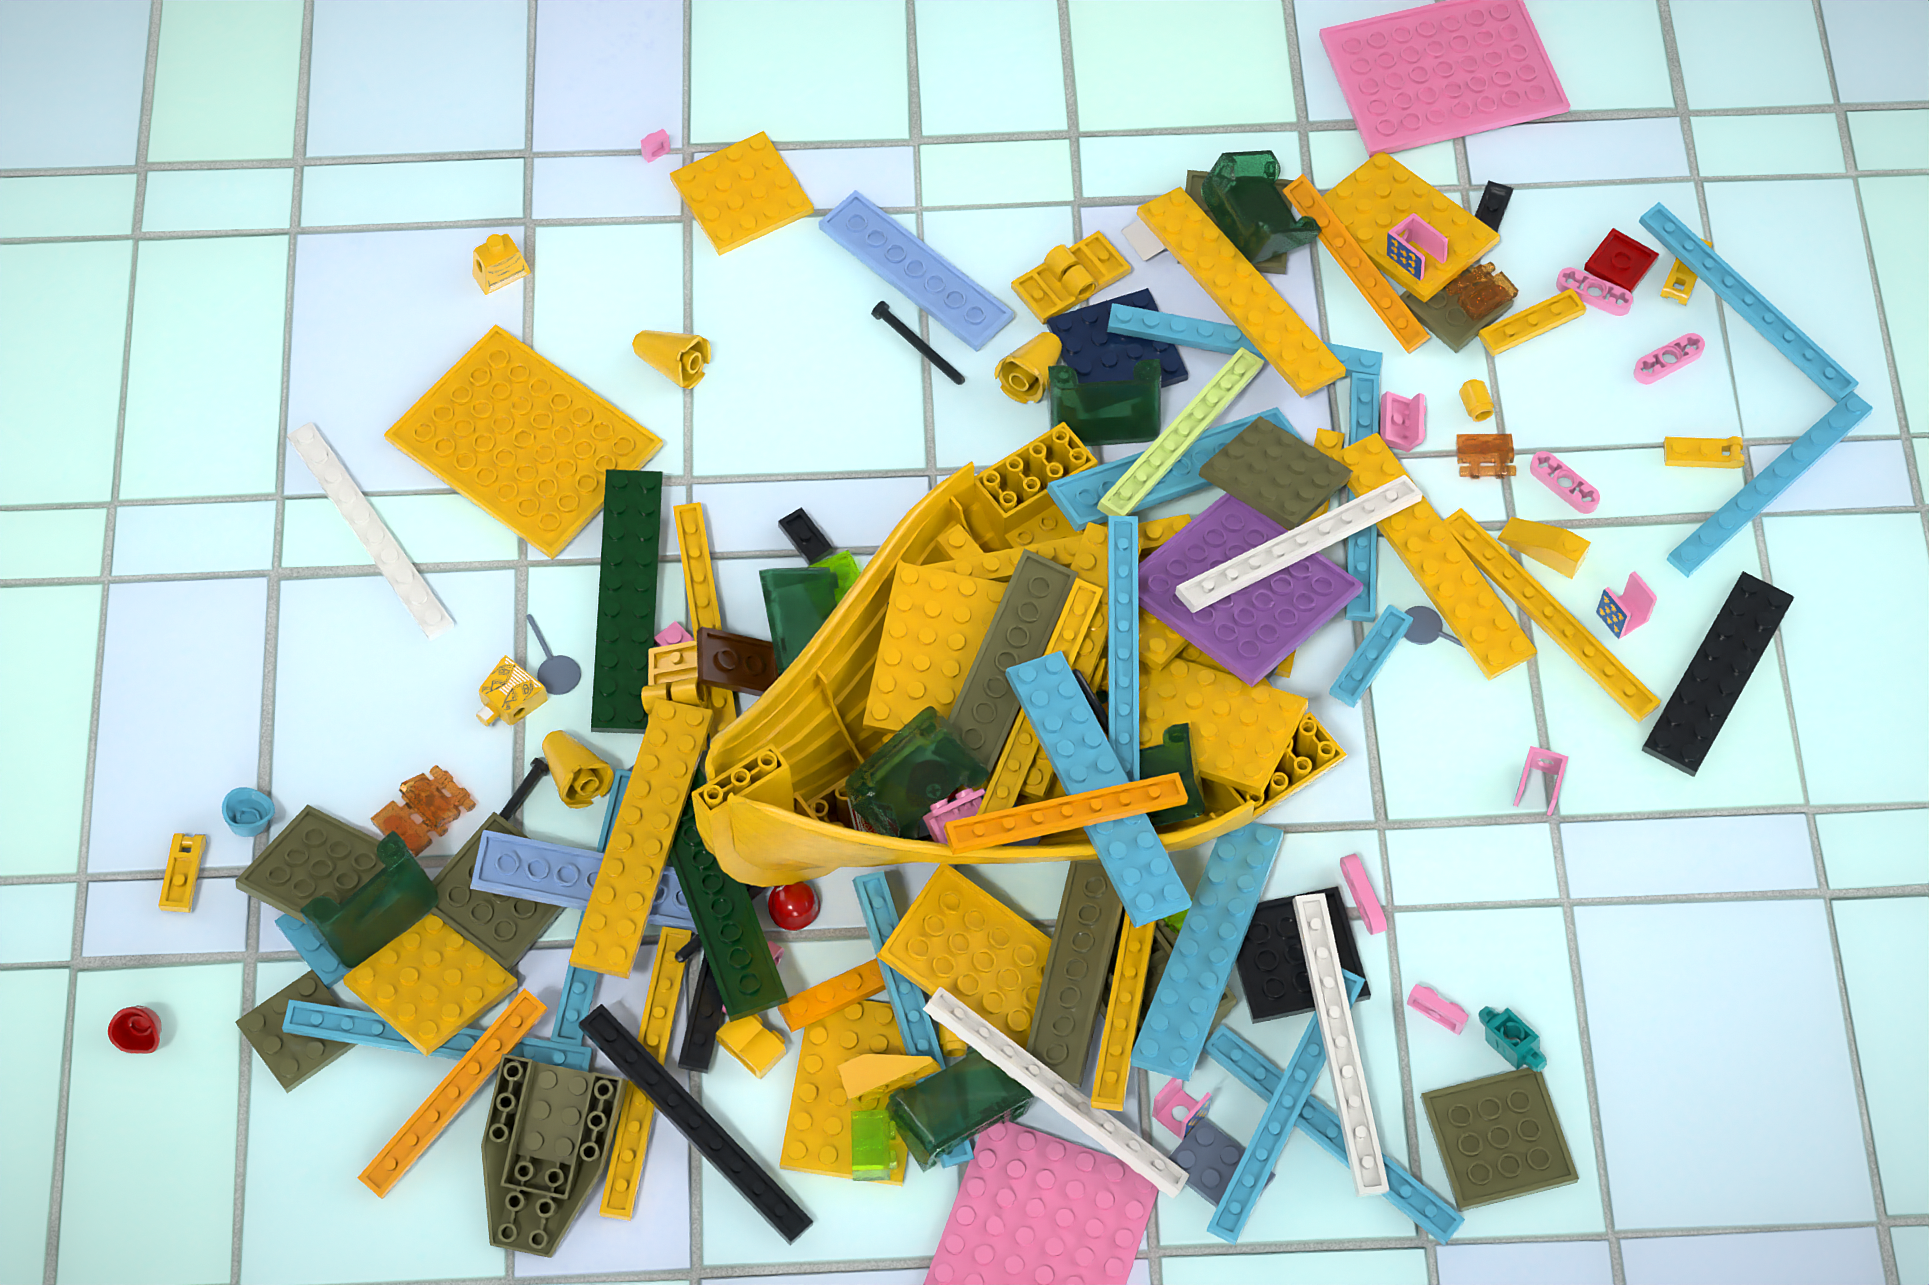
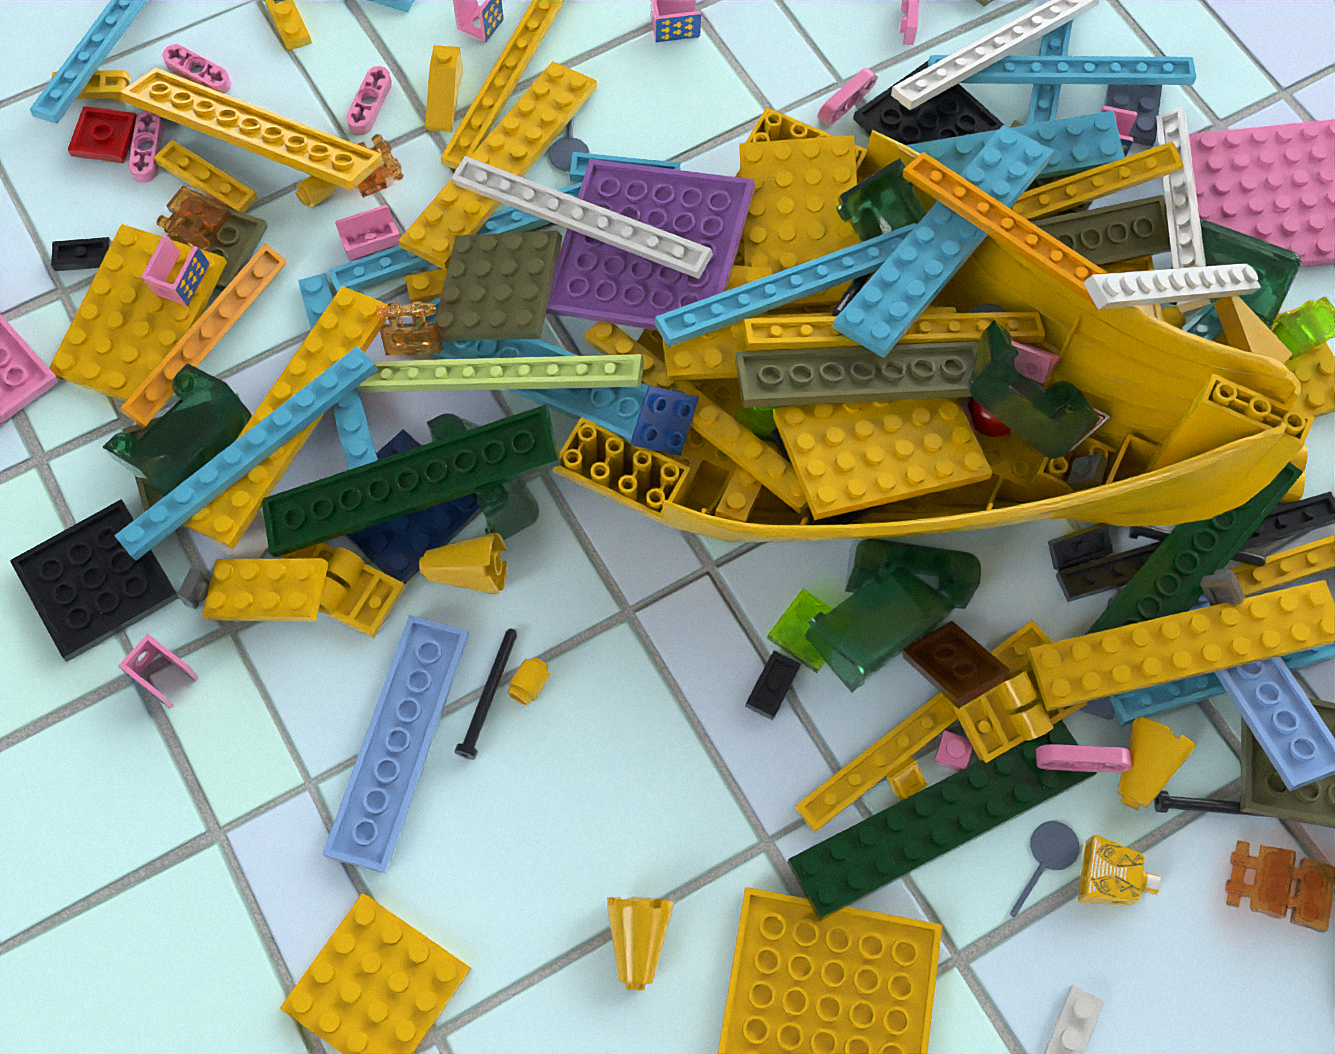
camera: 120 degrees left, 5 degrees up
none -> black plate [9,499,179,662]
none -> medium azure plate [115,346,378,561]
none -> bright pink piece [118,634,198,709]
none -> yellow plate [120,68,382,191]
none -> dark grey plate [177,568,210,609]
none -> yellow plate [202,558,329,621]
none -> dark green plate [262,405,561,558]
none -> clear orange plate [377,301,443,356]
none -> yellow brick [507,657,551,706]
none -> blue hinge [630,385,699,455]
none -> yellow tile [885,757,928,801]
none -> bright pink beam [1036,744,1131,773]
none -> dark grey plate [1067,453,1108,491]
none -> white plate [1083,263,1261,310]
none -> flat silver tile [1200,568,1245,606]

